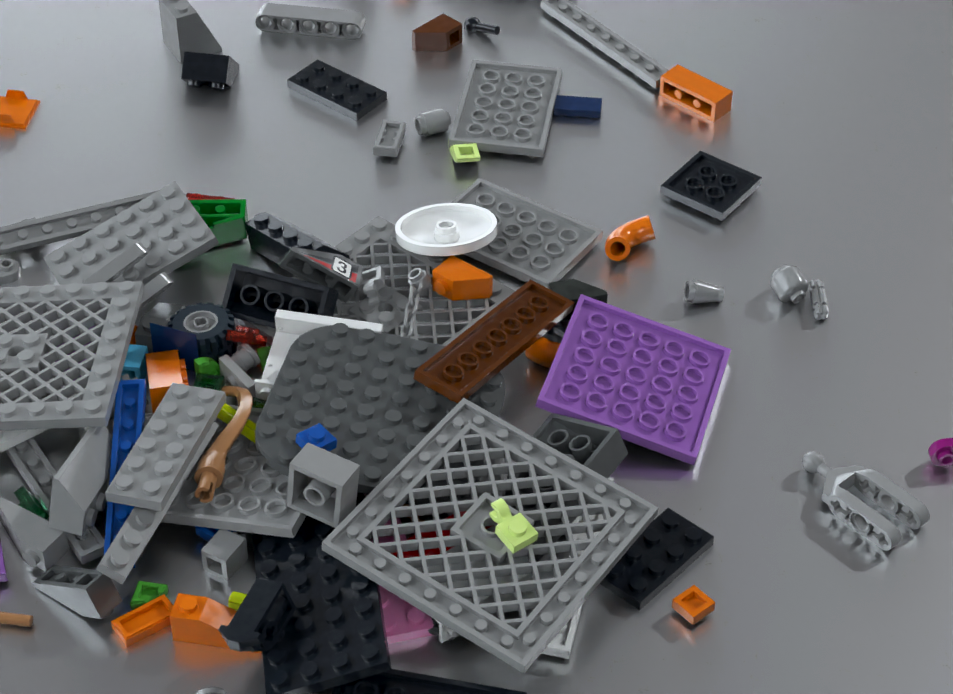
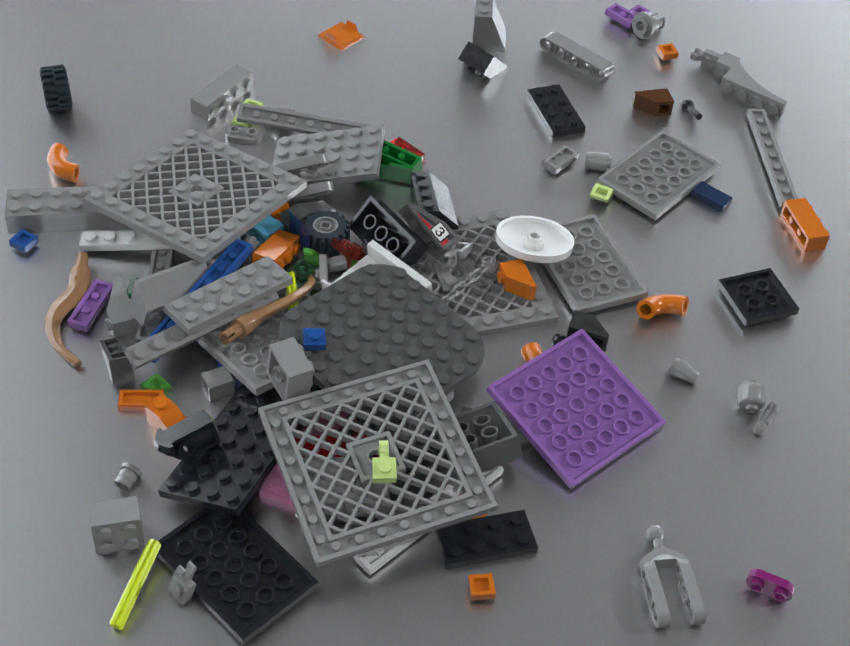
camera: 30 degrees right, 5 degrees up
reddish brown plate [413,279,575,403] -> none

